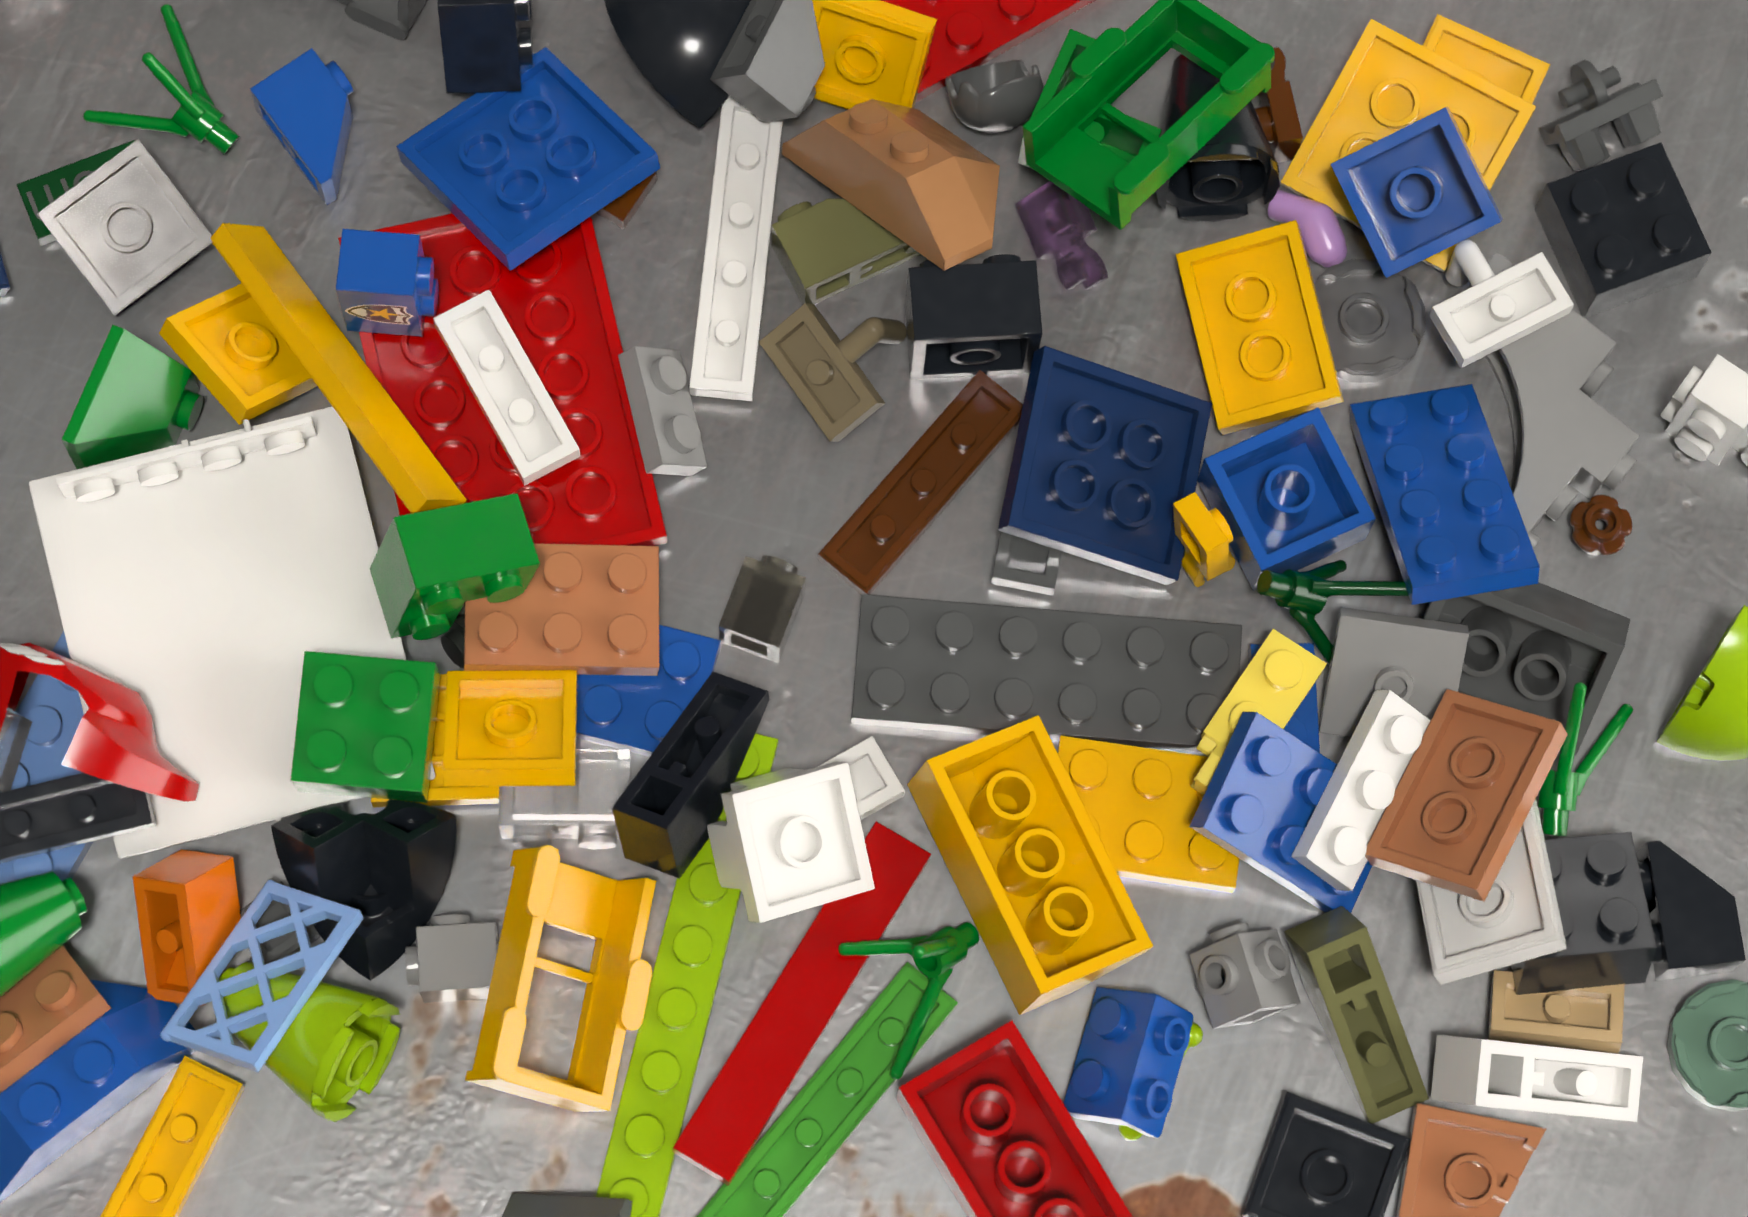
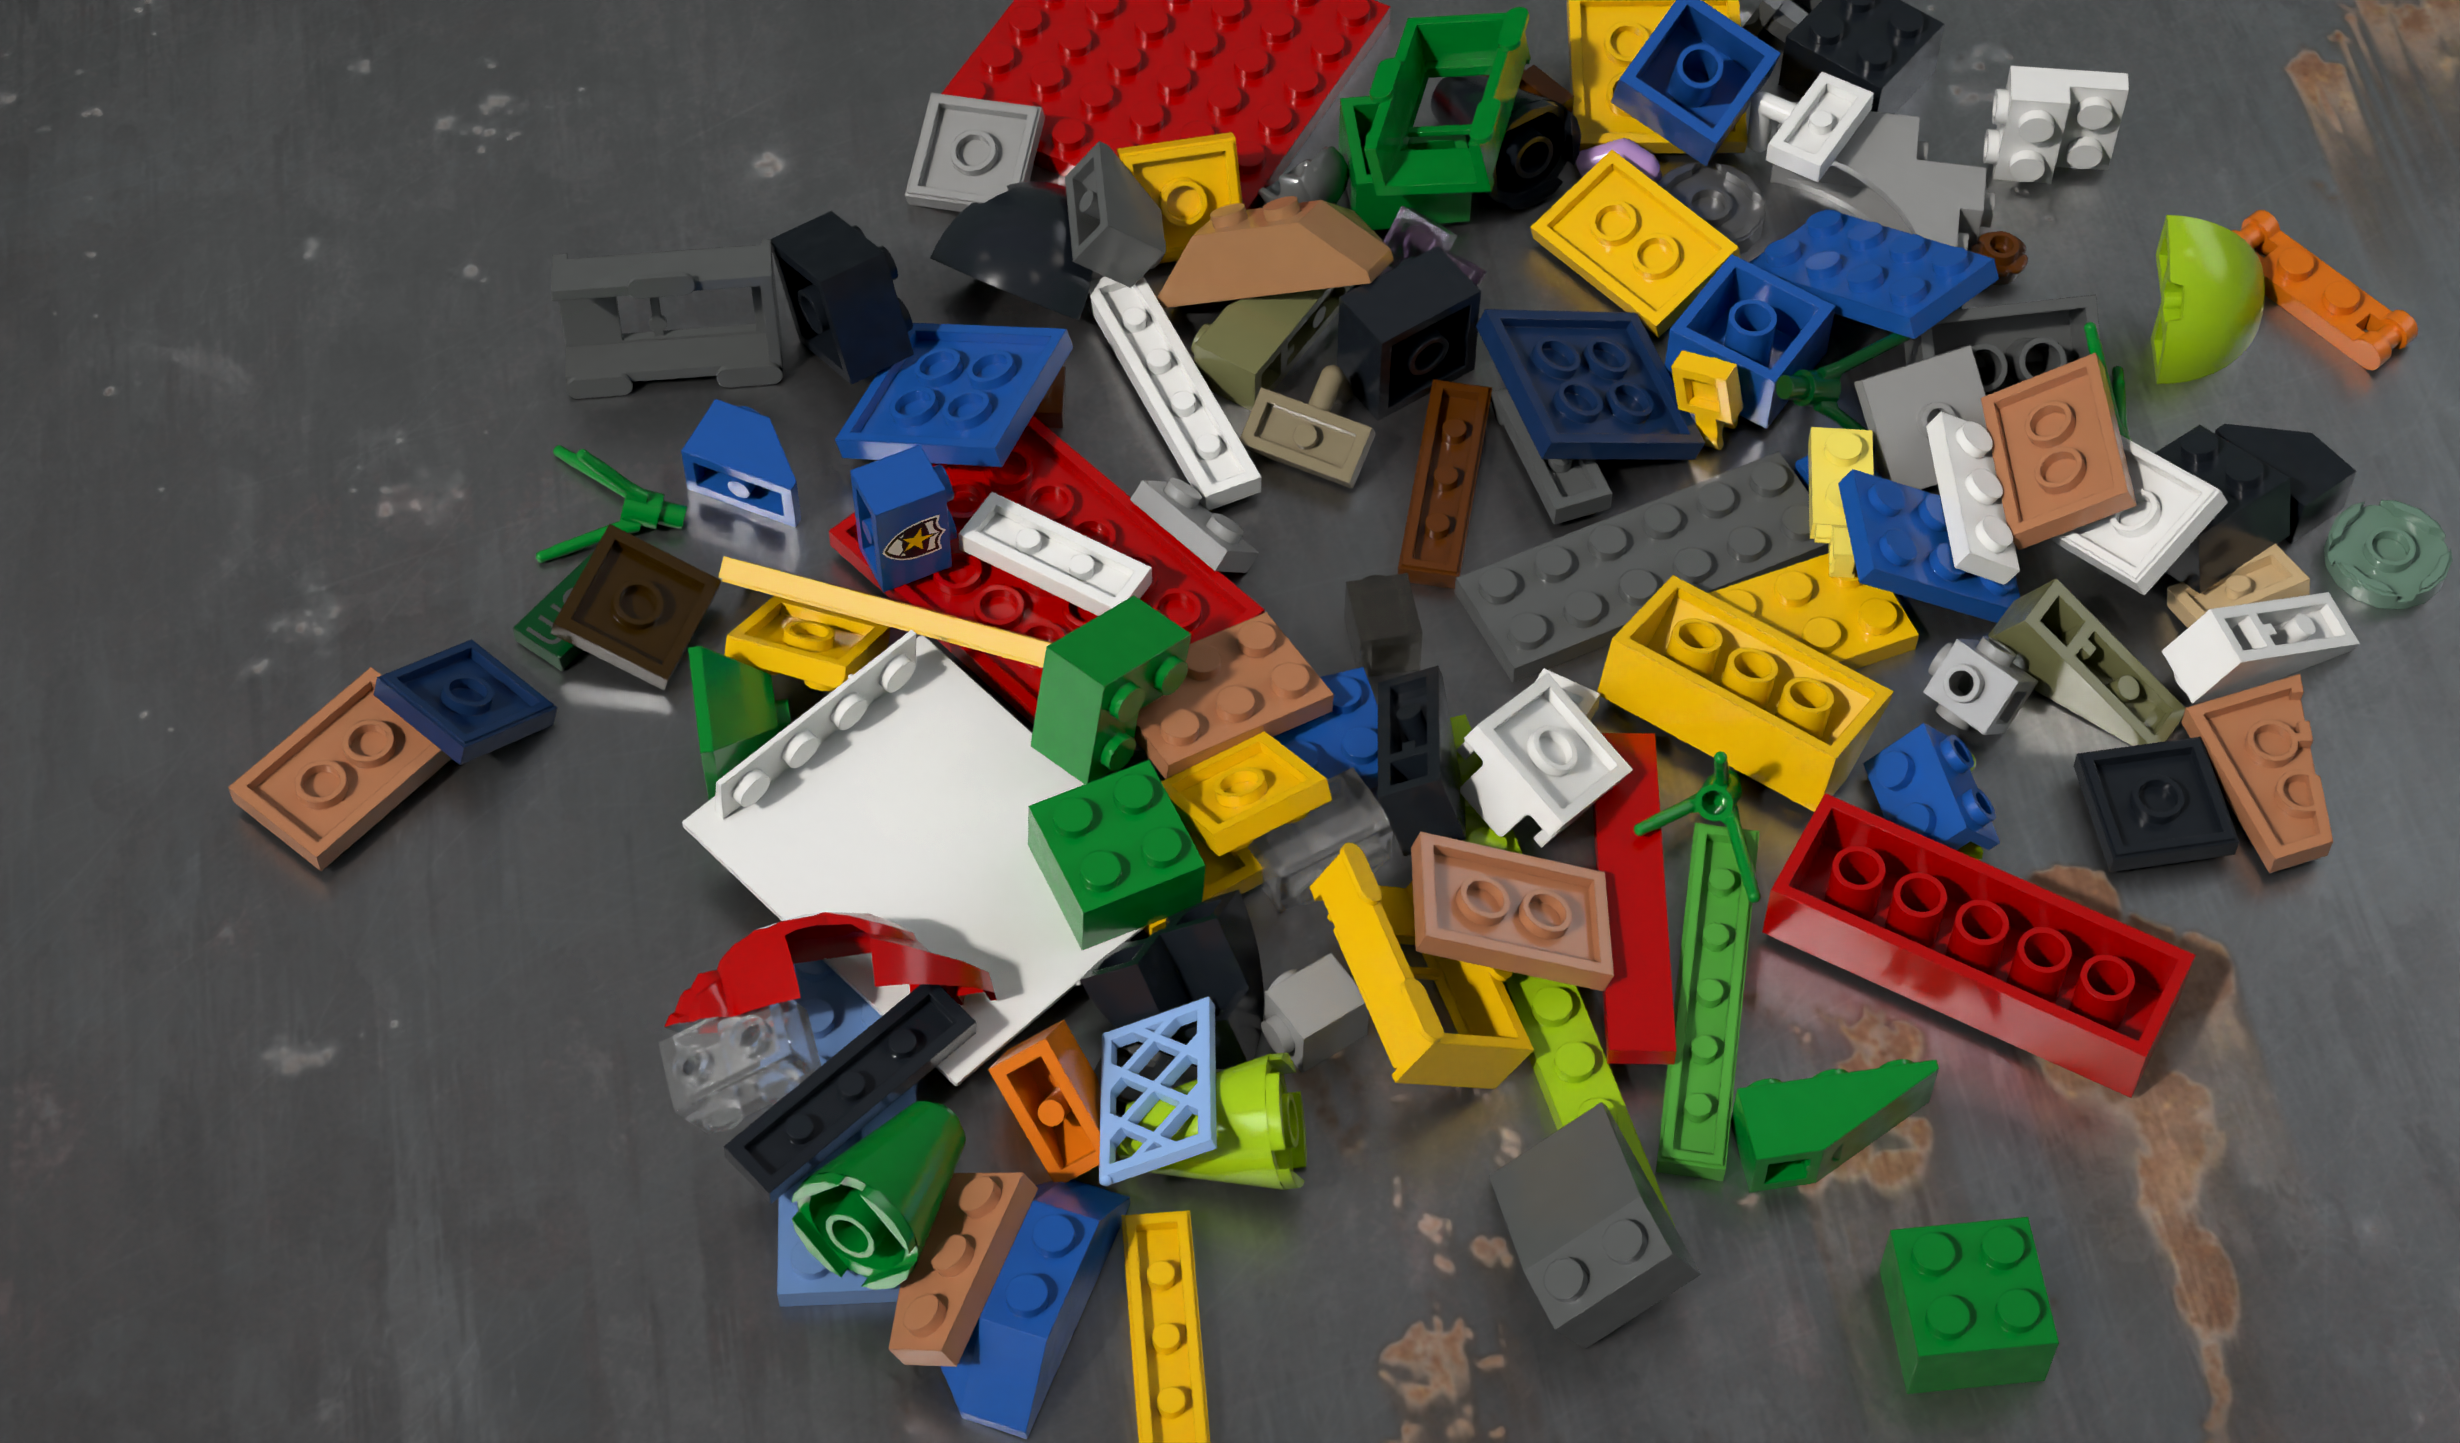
camera: 25 degrees left, 20 degrees down
none -> nougat plate [1411,832,1614,992]

